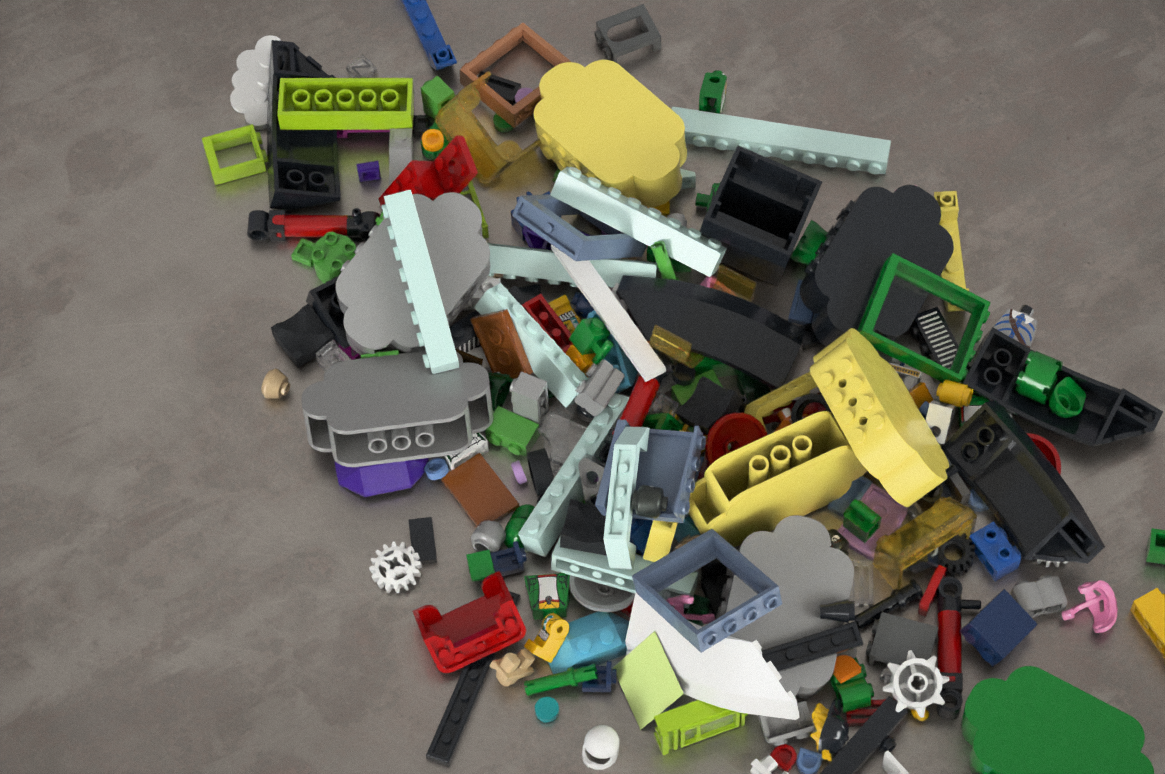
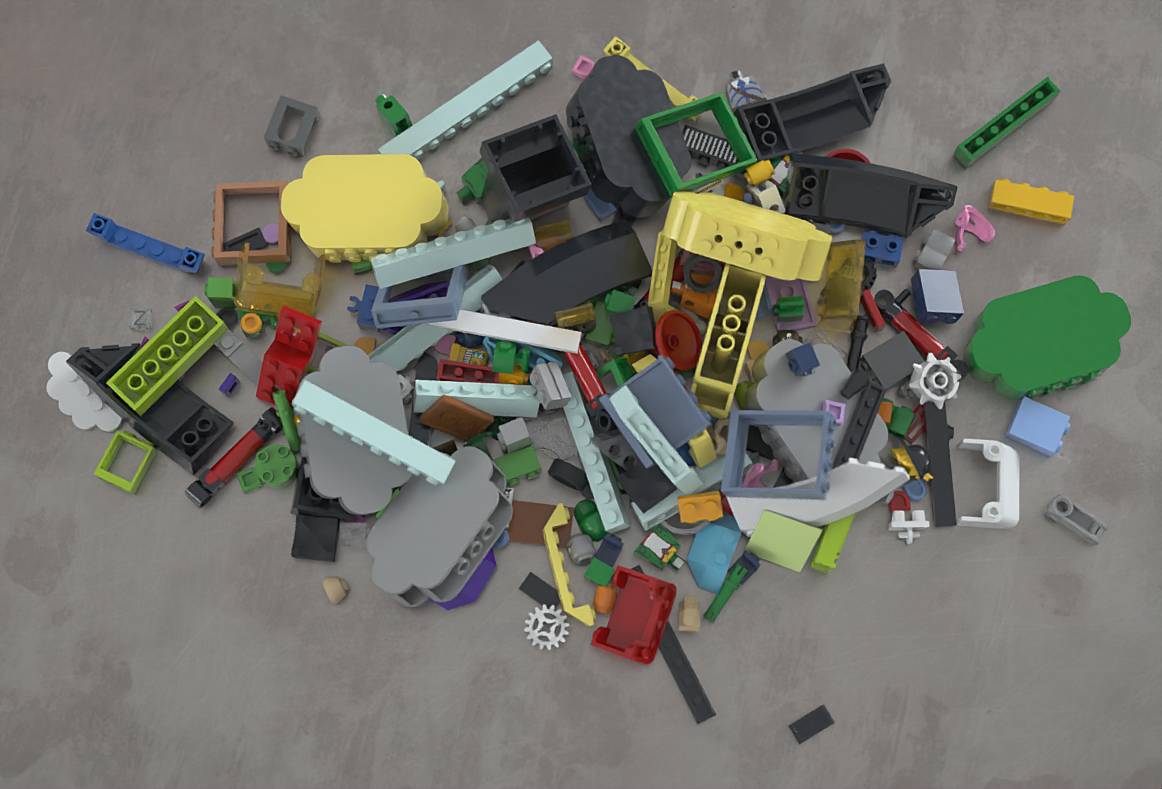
camera: 50 degrees left, 15 degrees up
lavender tile [511,460,527,484] -> none
yellow leg [524,613,569,663] -> none
teal tile [535,697,559,723] -> none
white helmet [582,725,619,770] -> none
pearl dark grey head [632,485,668,519] -> none
bright green pin [650,241,680,281] -> none
green brick [1015,351,1063,405] -> none
green piece [1049,377,1086,418] -> none
none -> light orange tile [354,337,376,355]
none -> bright pink tile [434,334,456,356]
none -> light yellow slope [542,503,596,627]
none -> orange brick [593,584,617,615]
none -> green brick [604,290,637,313]
none -> light orange bracket [678,491,723,523]
none -> dark blue brick [786,342,820,377]
none -> lavender tile [822,400,845,425]

